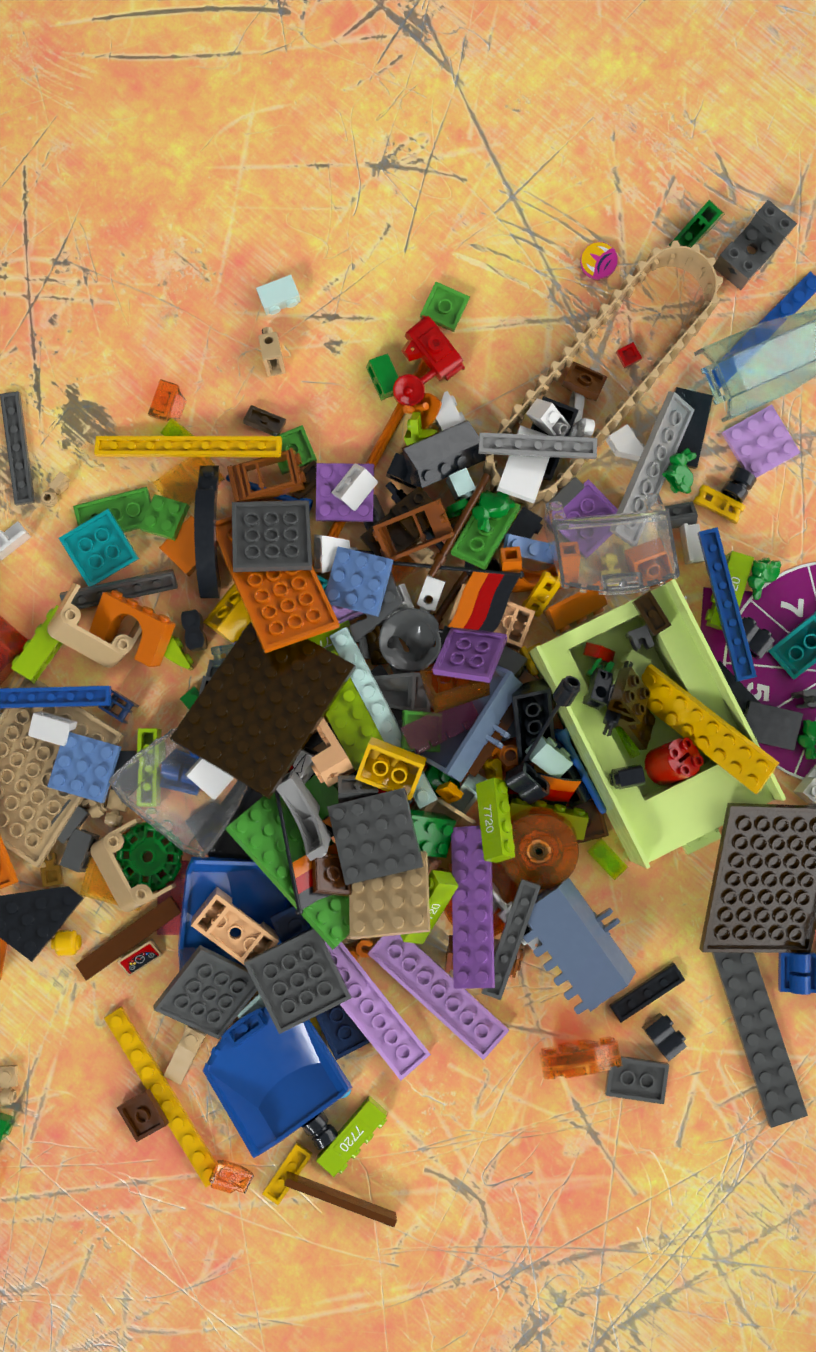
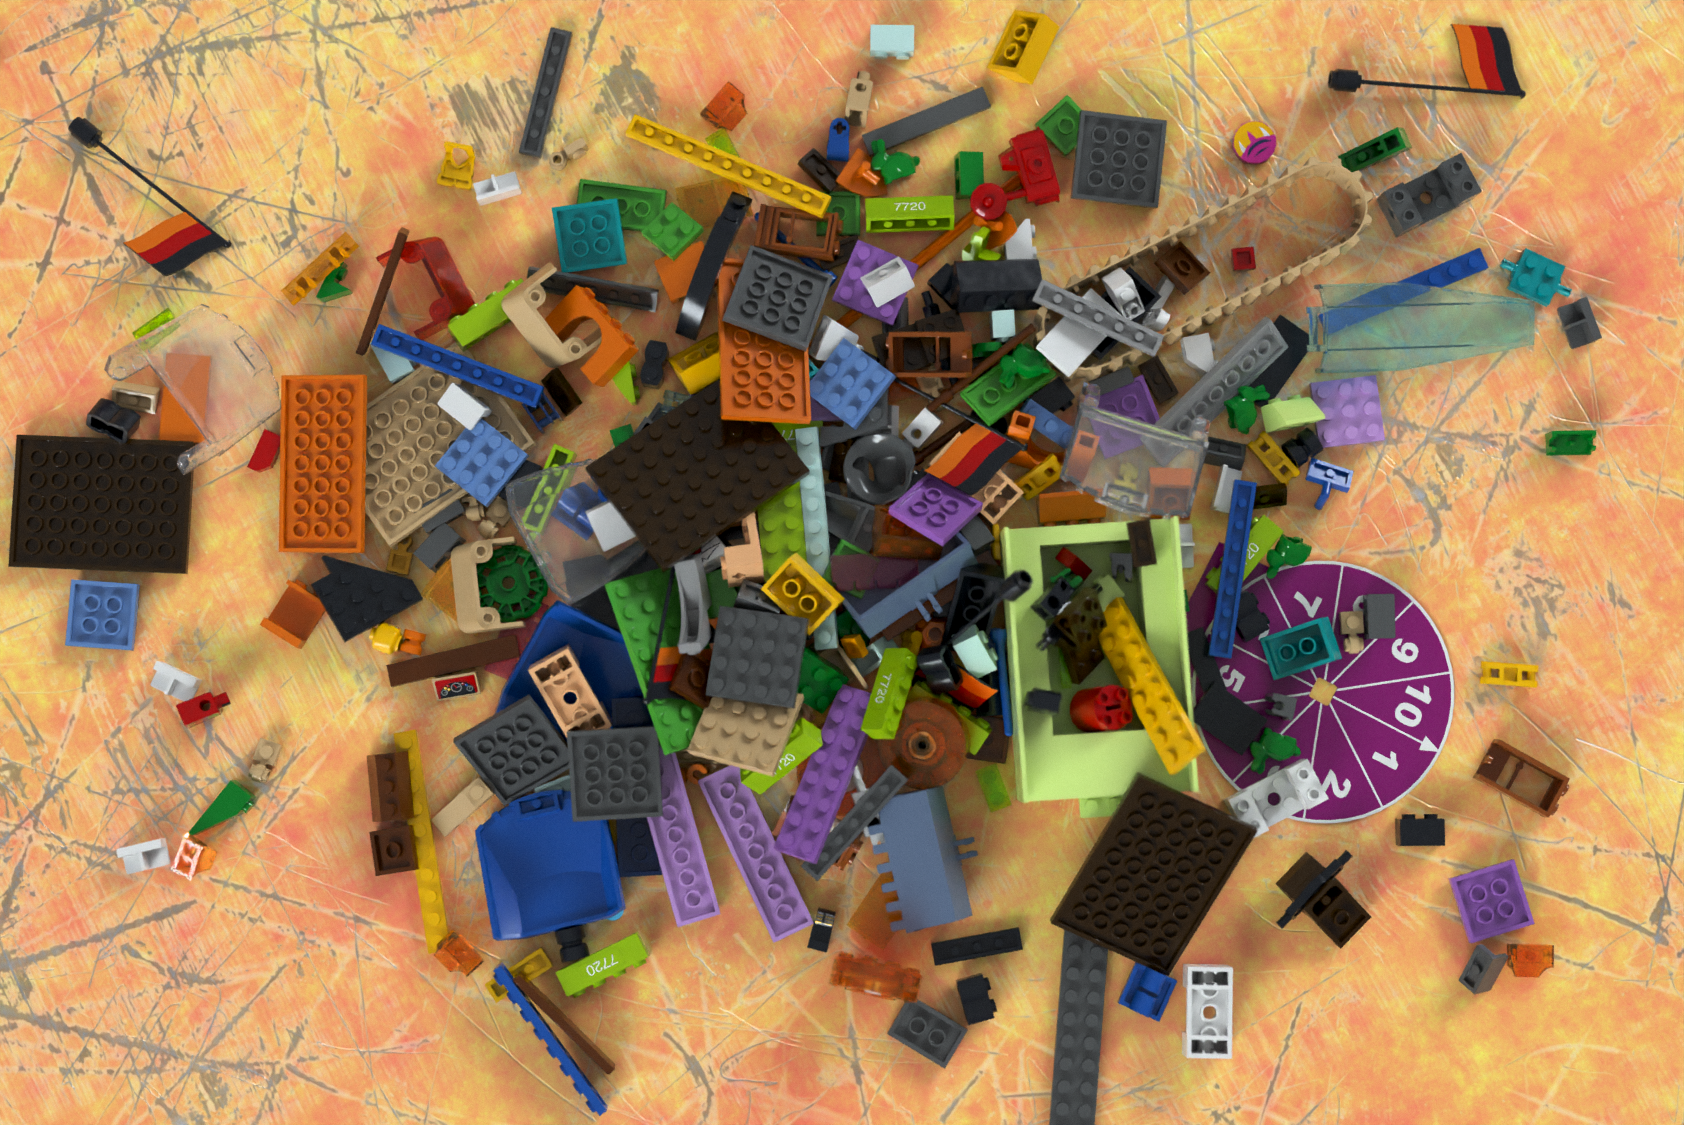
camera: 25 degrees right, 0 degrees up
none -> reddish brown slope [367,751,414,822]
none -> orange wheel [399,629,427,656]
none -> blue plate [493,962,608,1116]
none -> dark brown plate [541,367,582,416]
none -> black leg [807,907,836,953]
none -> blue piece [826,118,850,162]
none -> orange shield [835,148,888,197]
none -> clear yellow piece [847,871,903,950]
none -> dark grey tile [862,86,991,157]
none -> lime brick [865,195,954,233]
none -> green animal [870,139,920,185]
none -> yellow slope [987,10,1059,85]
none -> dark grey plate [1071,110,1167,209]
none -> dark brown plate [1137,355,1179,404]
none -> dark brown plate [1253,483,1287,509]
none -> yellowish green slope [1261,395,1325,433]
none -> blue plate [1305,458,1354,510]
none -> flag [1328,24,1526,99]

